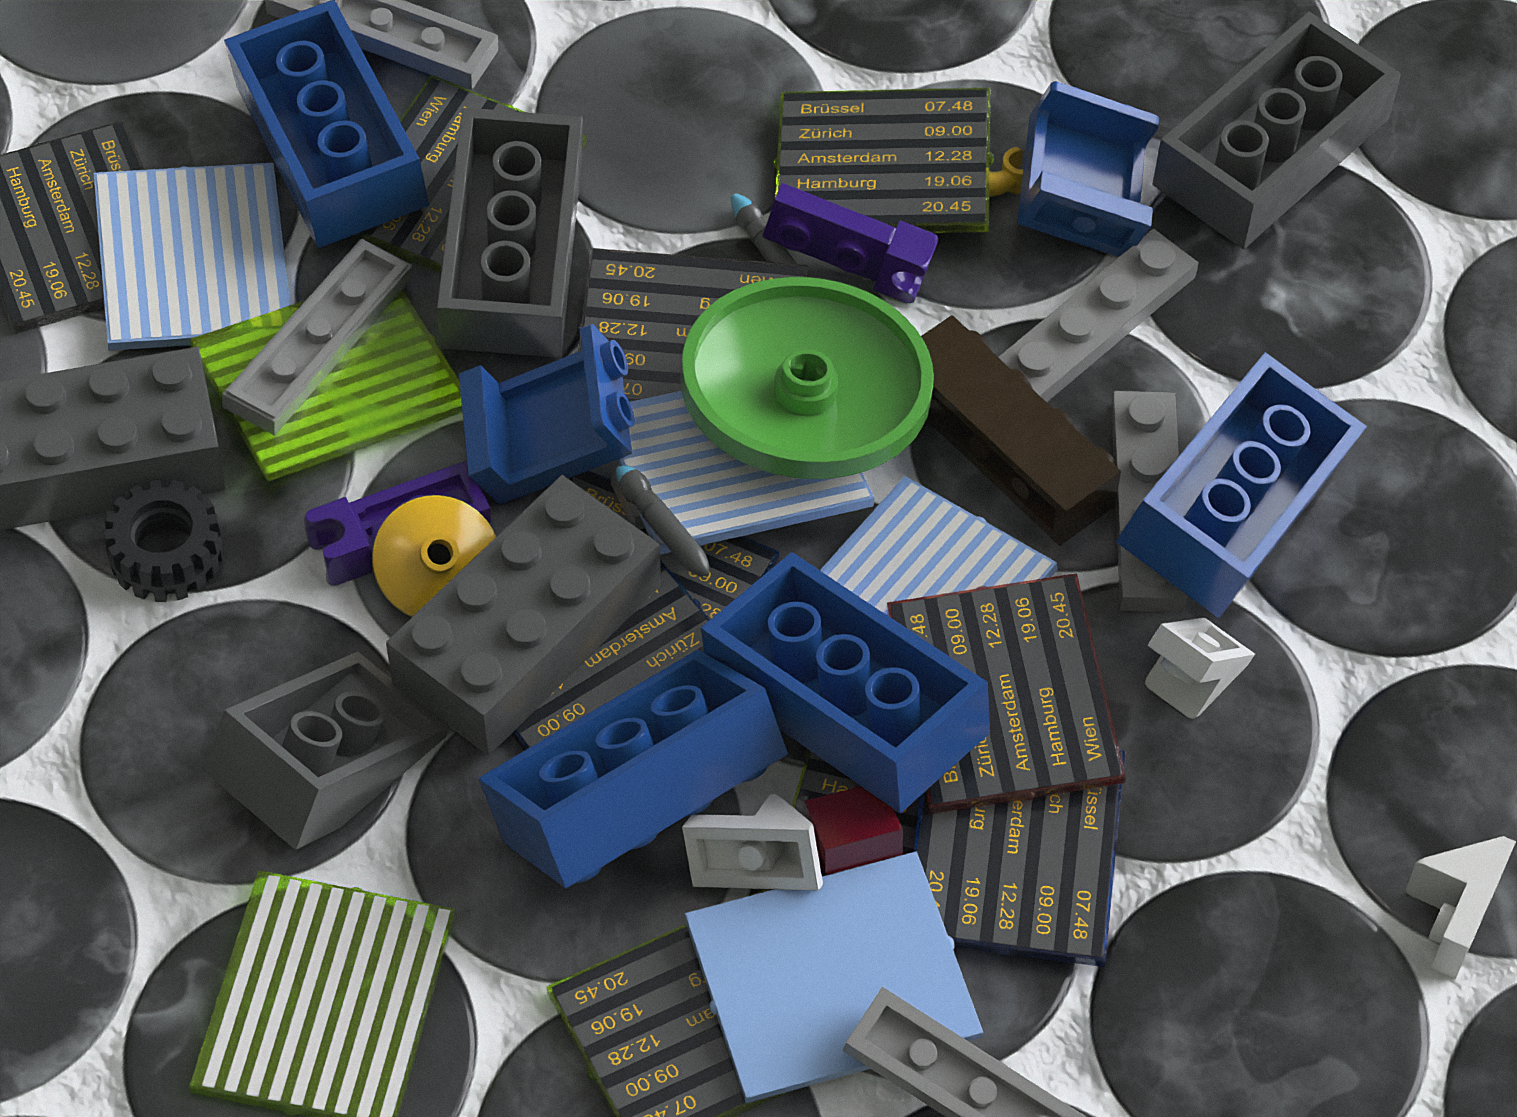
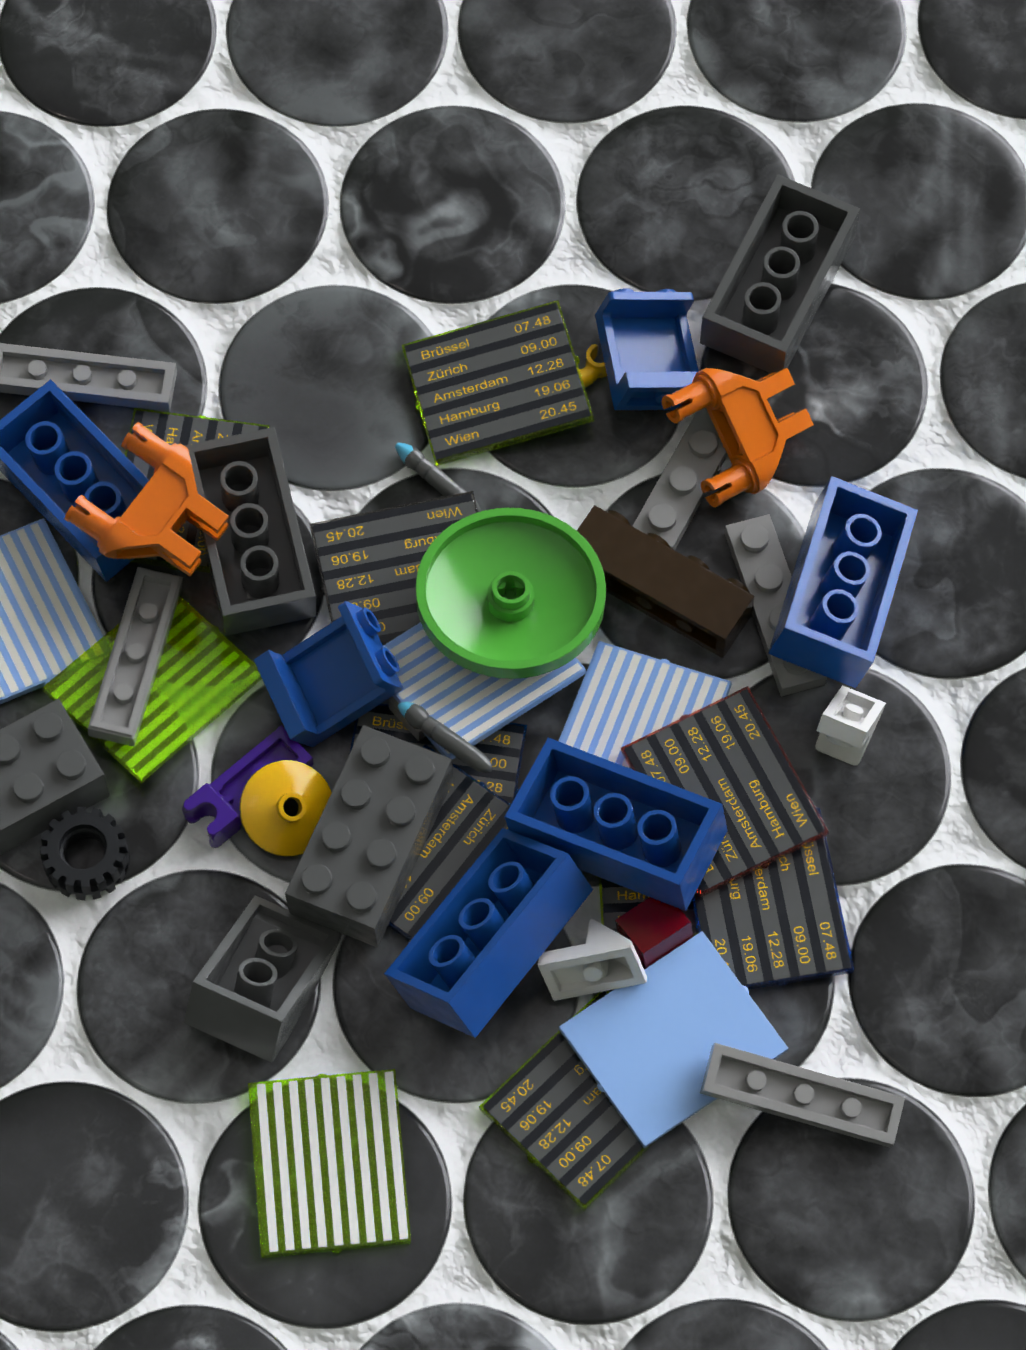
camera: 15 degrees left, 10 degrees up
dark purple plate [762,183,938,303] -> none
none -> orange connector [64,422,229,576]
none -> orange connector [661,368,814,507]

